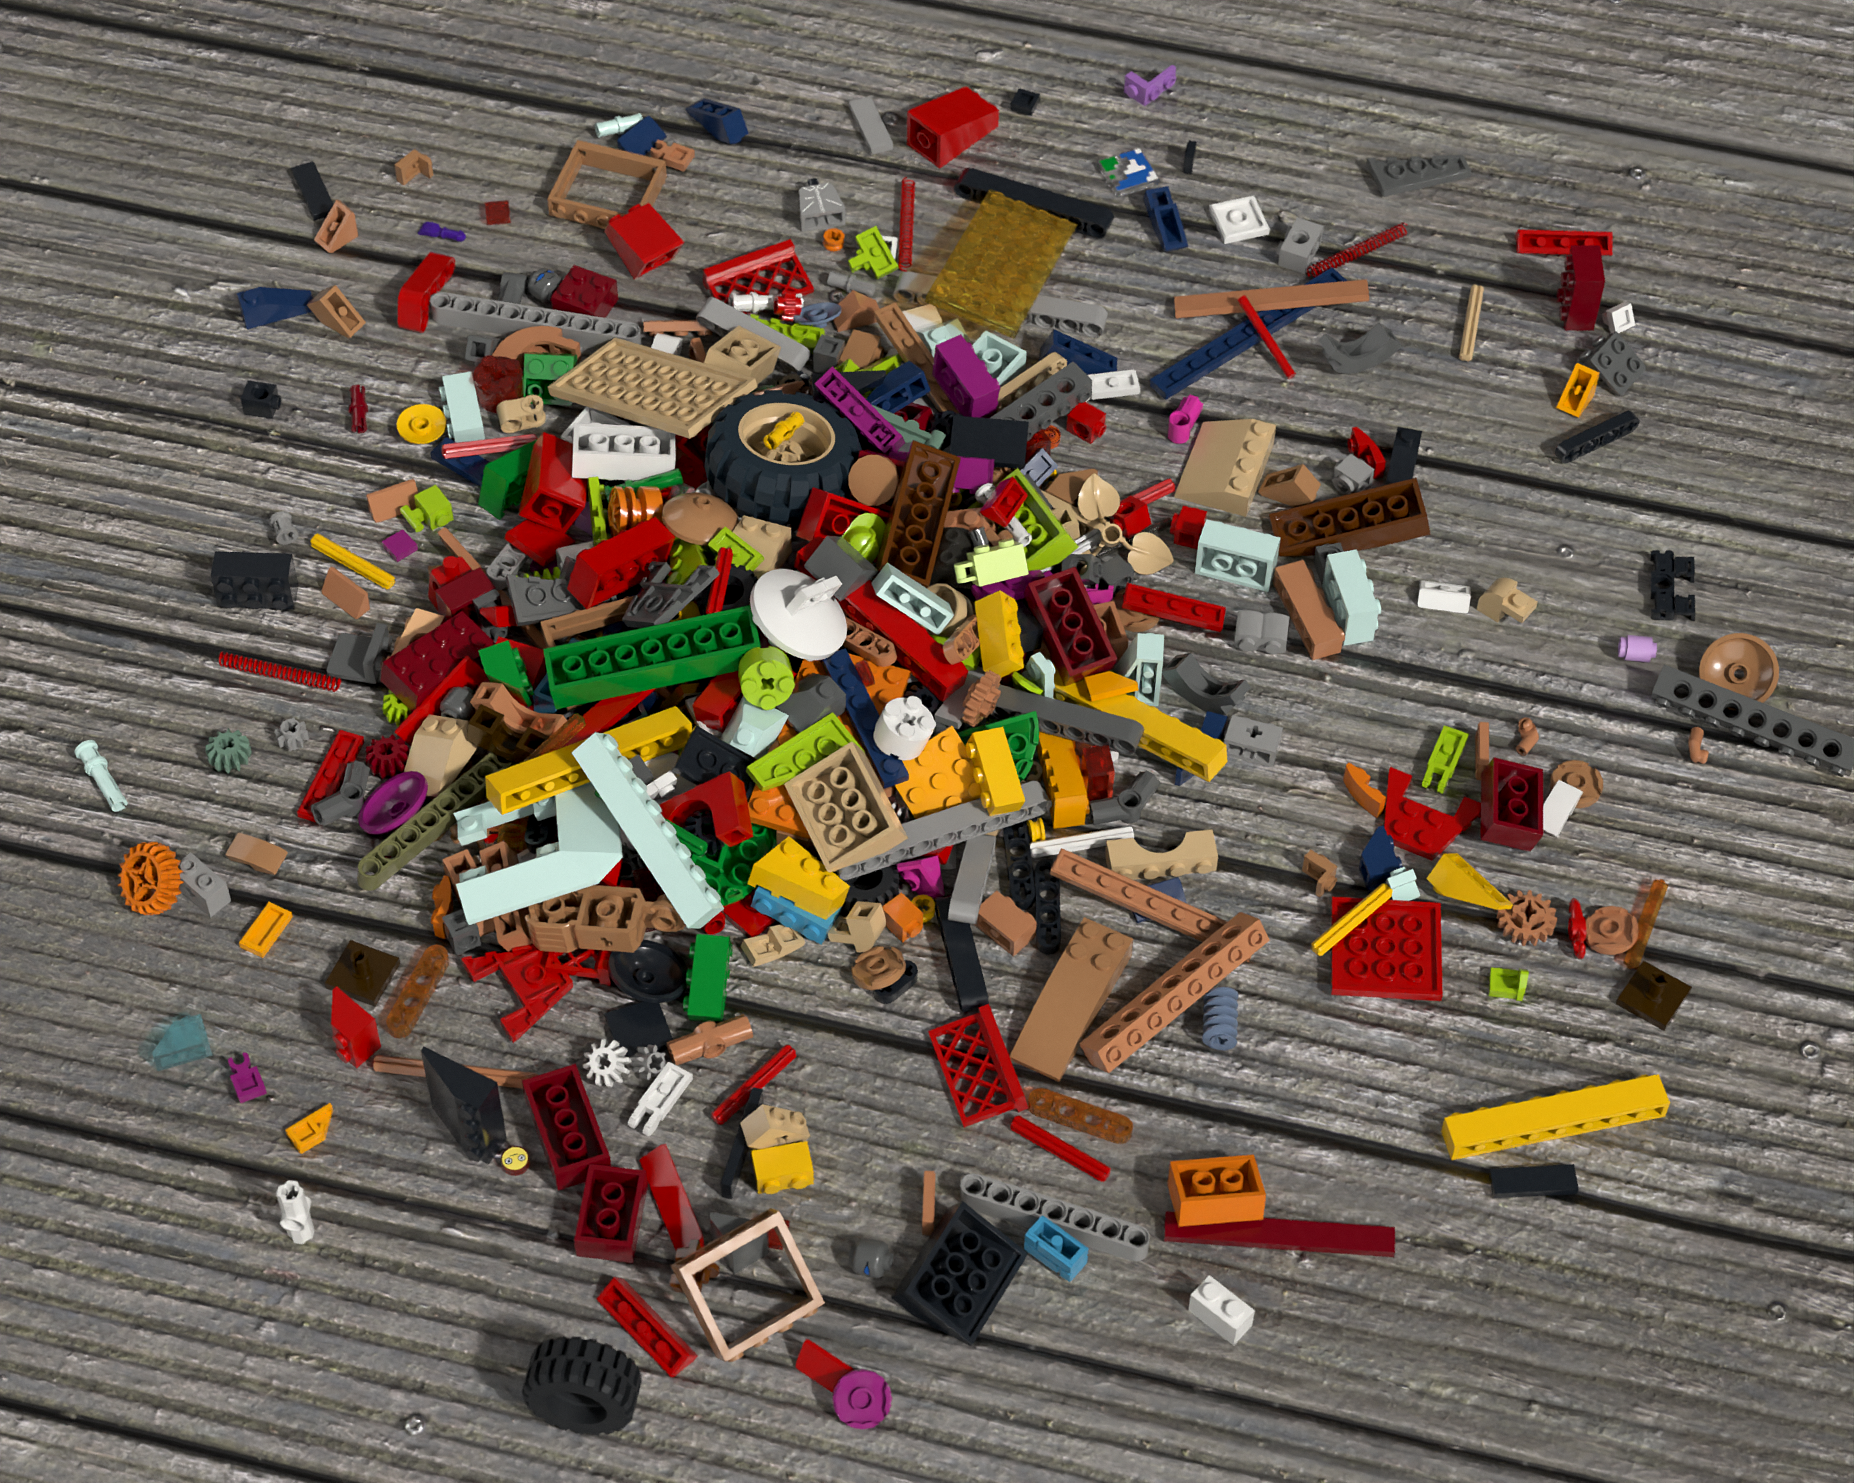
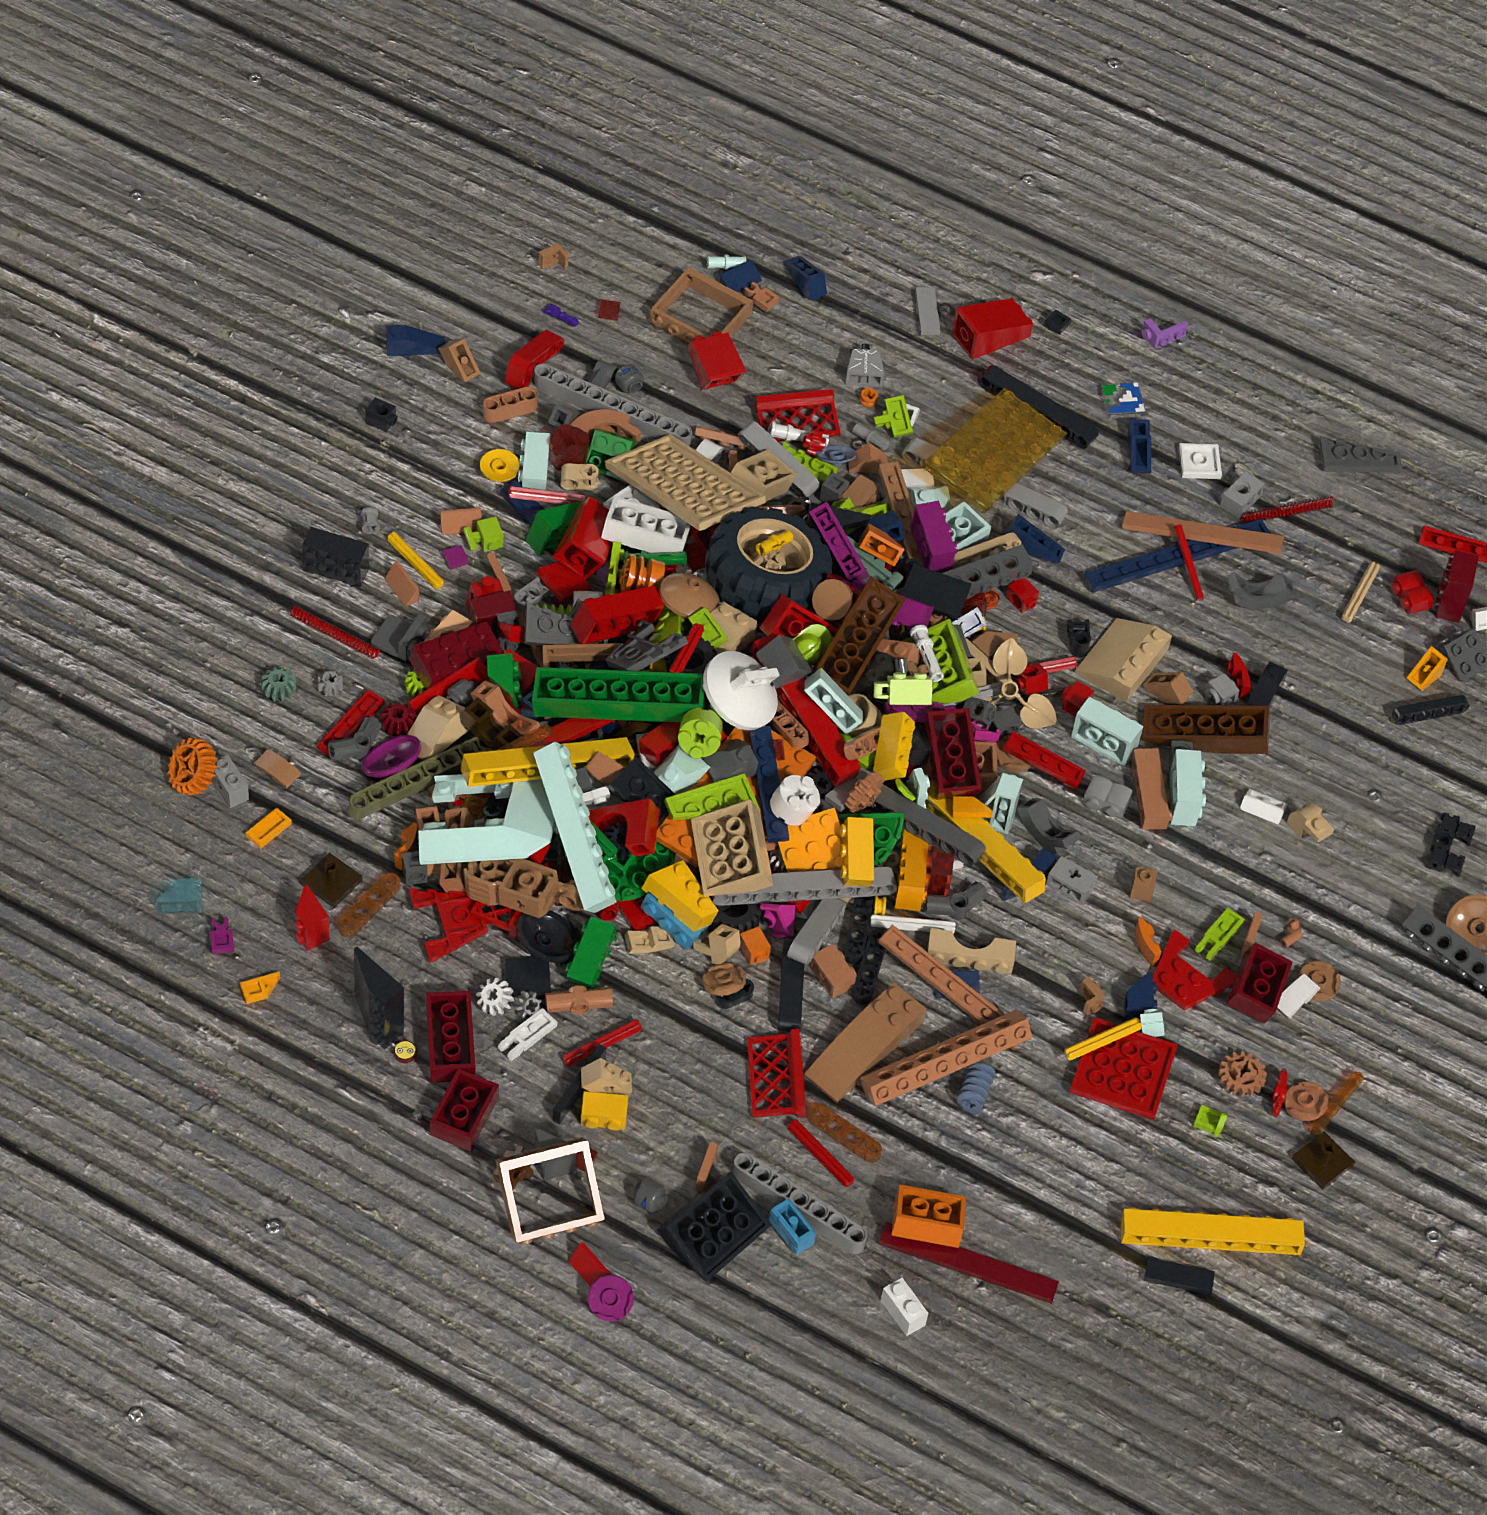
camera: 10 degrees right, 0 degrees up
light aqua pin [74,740,128,812] -> none
white piece [277,1180,314,1244] -> none
black tile [291,161,334,221] -> none
nougat slope [314,200,358,253] -> none
dark red pin [348,384,368,434] -> none
nougat axle [373,1055,538,1088] -> none
black tyre [522,1336,642,1435] -> none
dark red brick [551,265,618,318] -> none
red slope [596,1277,698,1378] -> none
red slope [639,1143,704,1252] -> none
red piece [898,177,915,272] -> none
yellow bush [911,895,935,922] -> none
red slope [979,476,1028,527] -> none
white hinge [1085,370,1140,402] -> none
dark pink piece [1168,395,1203,444] -> none
black tile [1183,140,1197,174] -> none
yellow slope [1426,853,1513,910] -> none
lavender brick [1618,635,1657,663] -> none
nougat arm [1688,727,1709,764] -> none
none -> nougat beam [483,387,538,423]
none -> nougat slope [585,751,624,796]
none -> orange slope [858,523,905,567]
none -> black piece [1067,619,1091,658]
none -> medium nougat brick [1130,867,1157,902]
none -> red brick [1391,570,1434,614]

